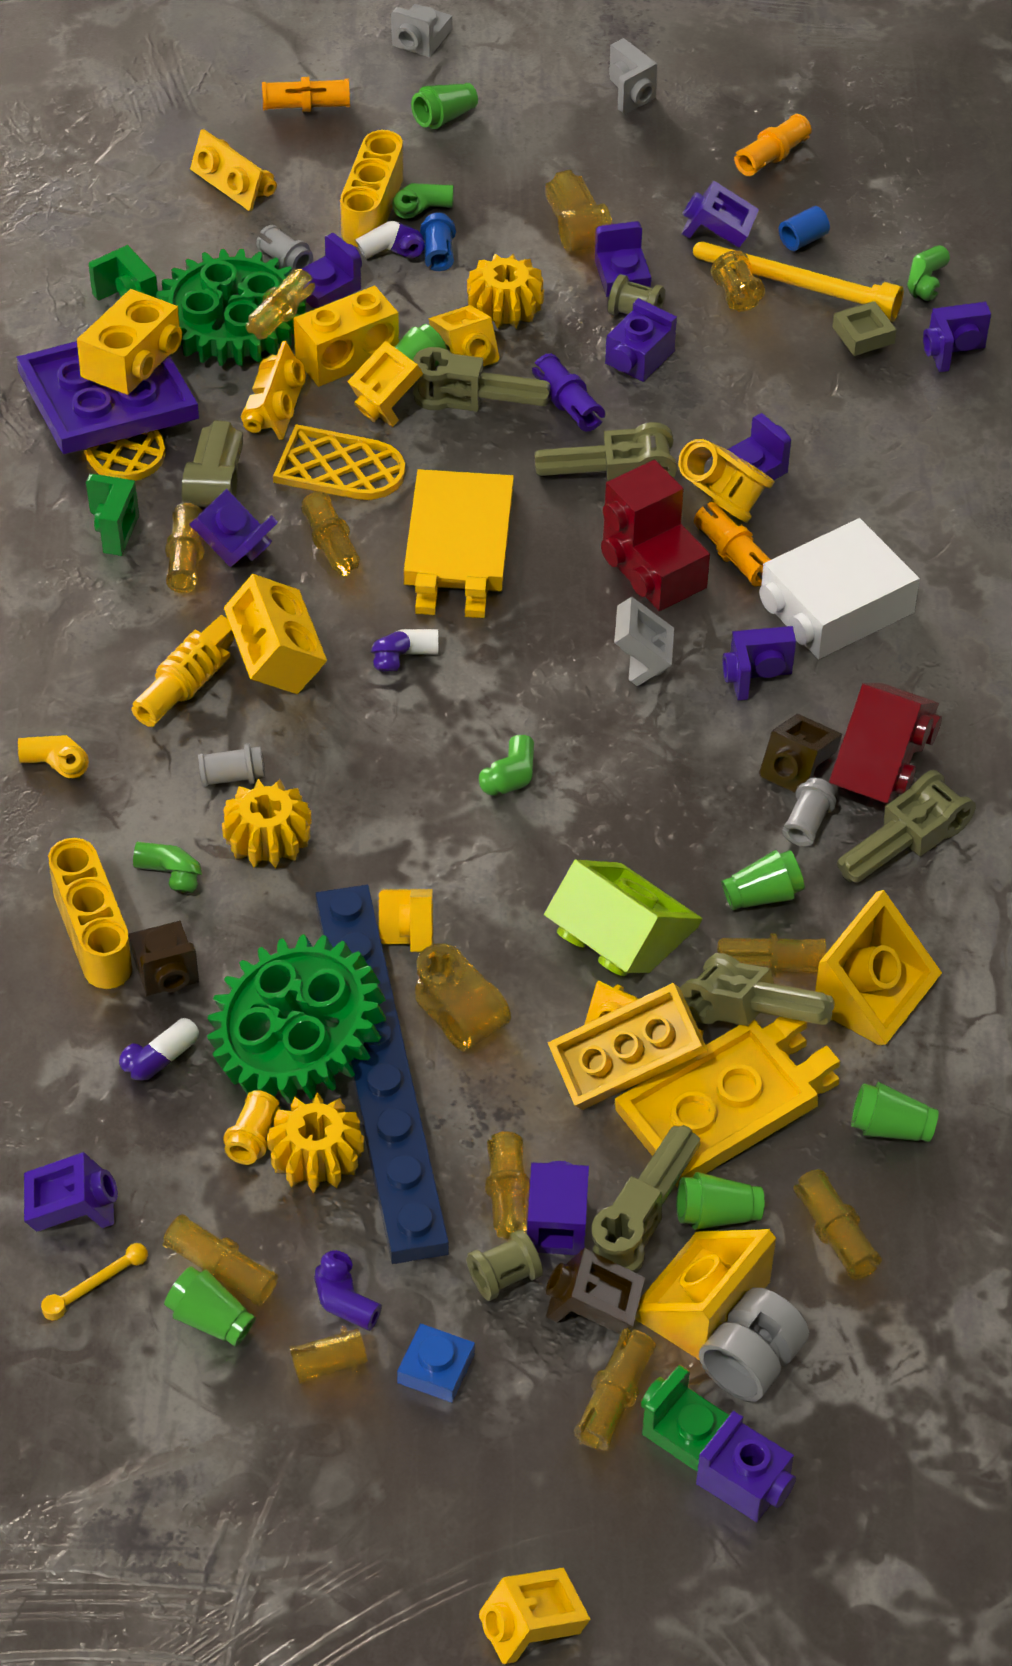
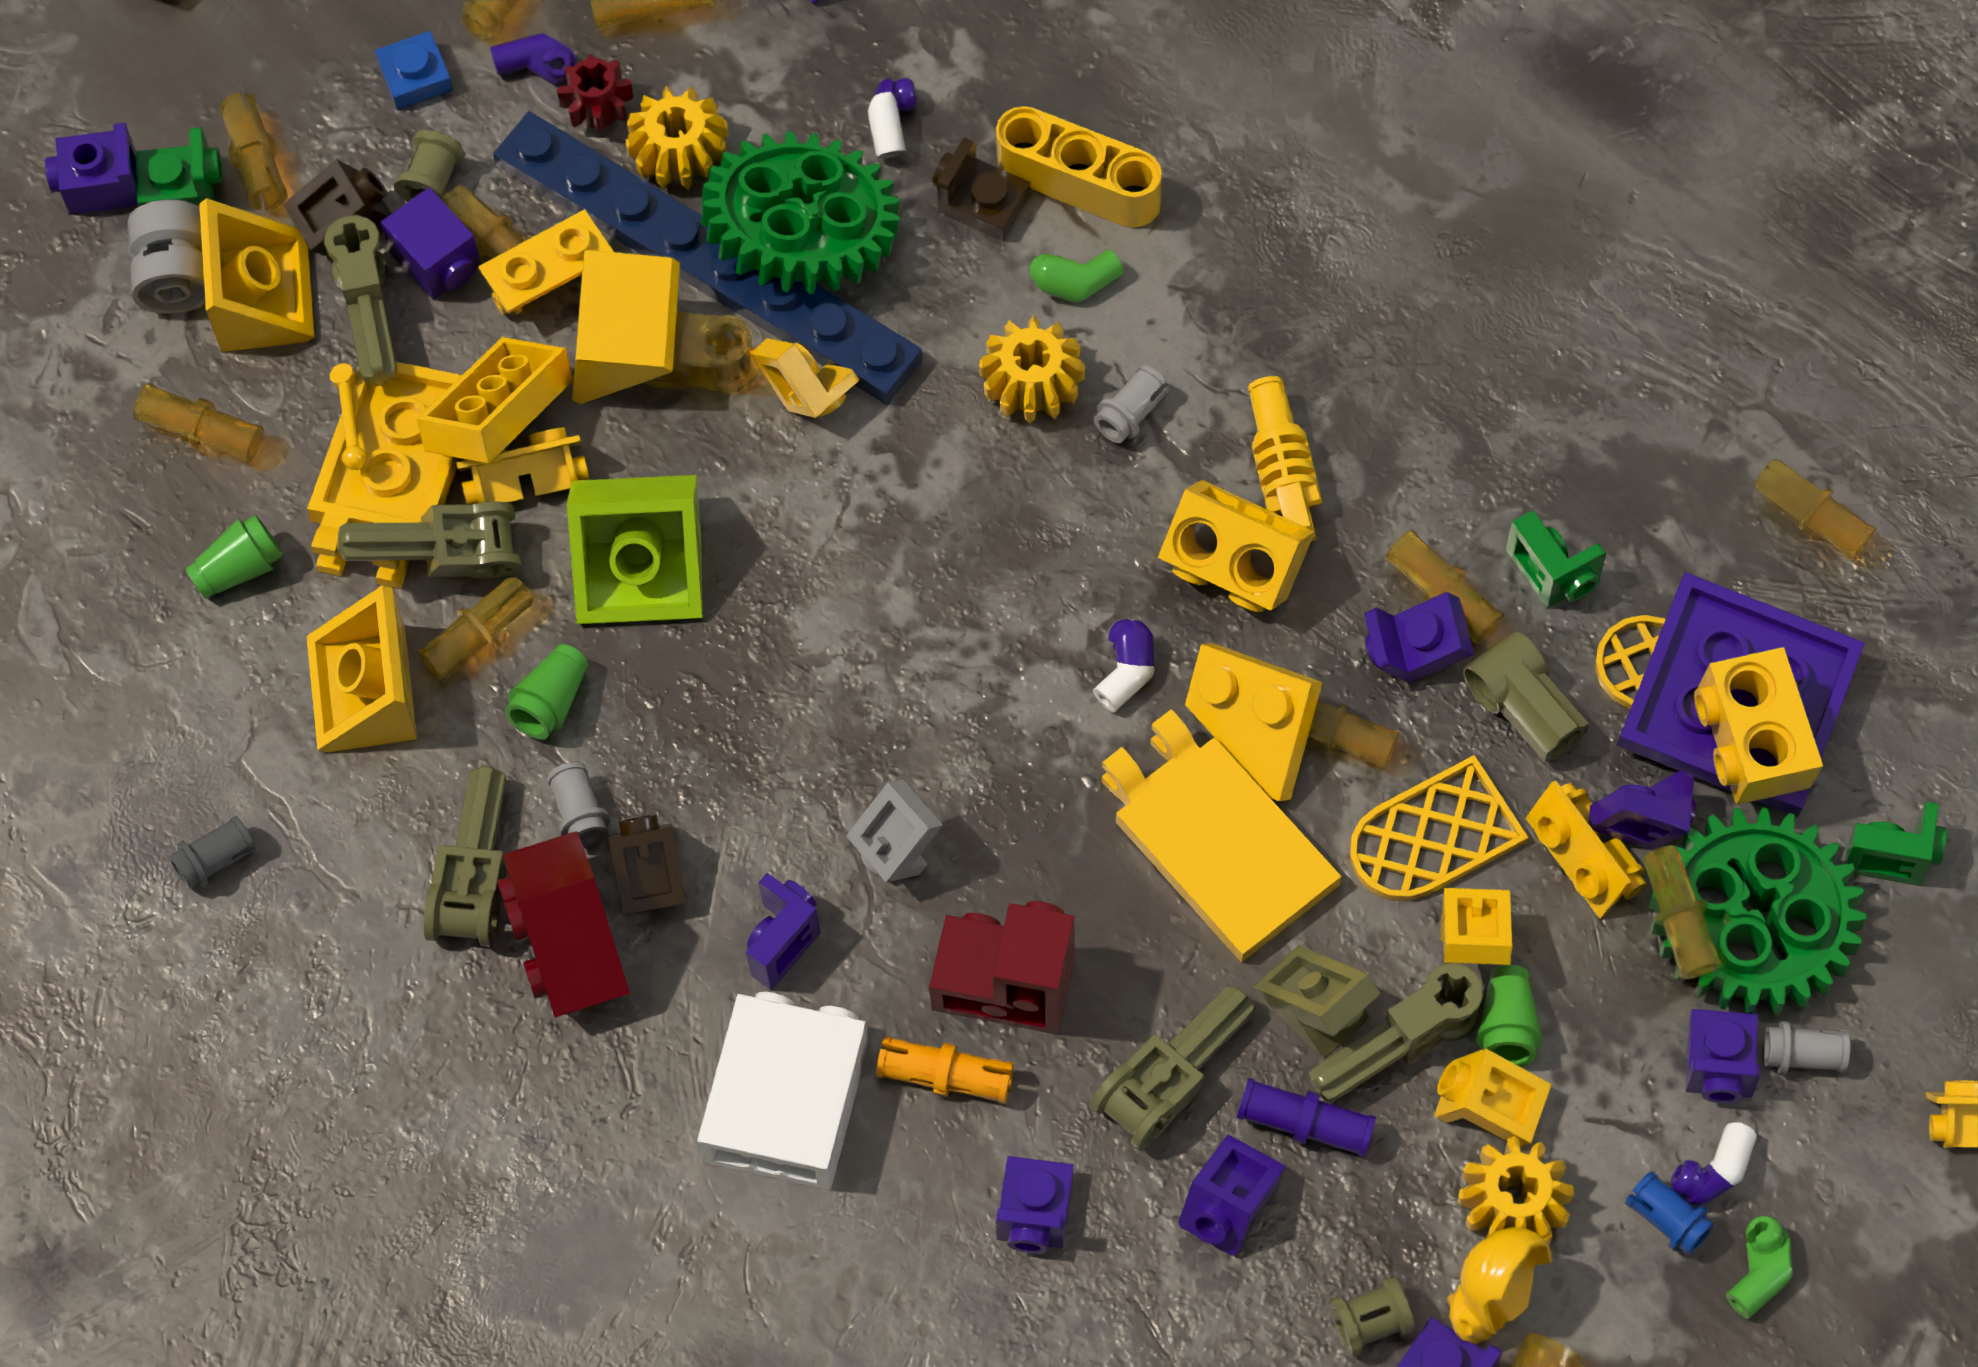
camera: 140 degrees right, 15 degrees up
yellow arm [18,735,89,778] -> none
yellow pin [223,1091,281,1165] -> none
yellow brick [294,285,399,387] -> none
yellow beam [340,130,403,247] -> none
bright green arm [479,735,534,796] -> none
dark purple brick [605,298,677,382] -> none
bright green cone [676,1172,765,1230] -> none
yellow piece [678,439,775,523] -> none
none -> yellow hinge [330,363,367,470]
none -> yellow hinge [478,209,614,315]
none -> dark red gear [557,54,634,133]
none -> yellow slope [572,250,680,404]
none -> dark purple bracket [1178,1134,1286,1256]
none -> yellow wing [1185,643,1323,801]
none -> olive slope [1253,945,1381,1057]
none -> yellow hair [1446,1227,1552,1344]
none -> dark purple bracket [1588,770,1696,851]

